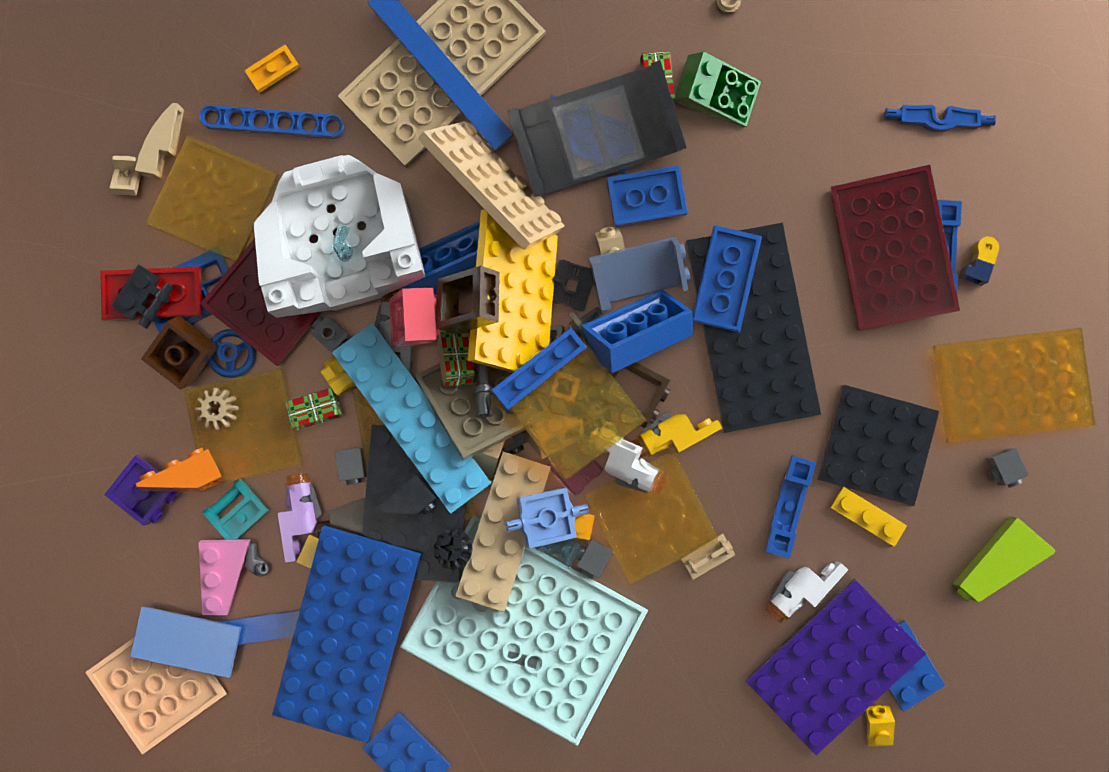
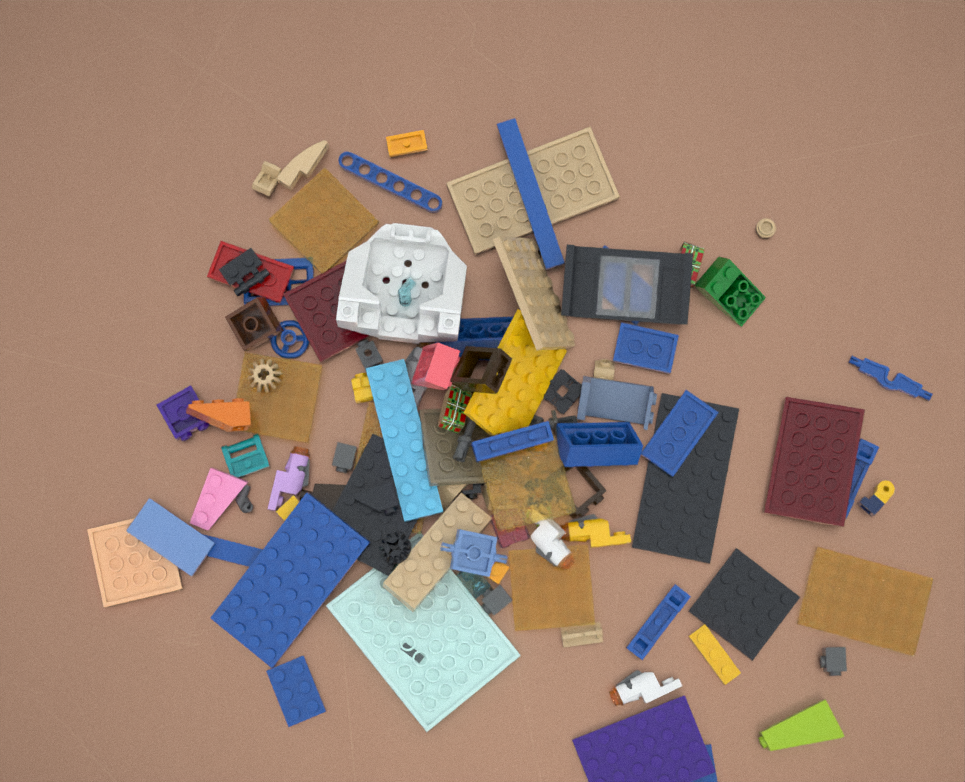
camera: 25 degrees right, 5 degrees down
piece [285,388,344,430] -> none

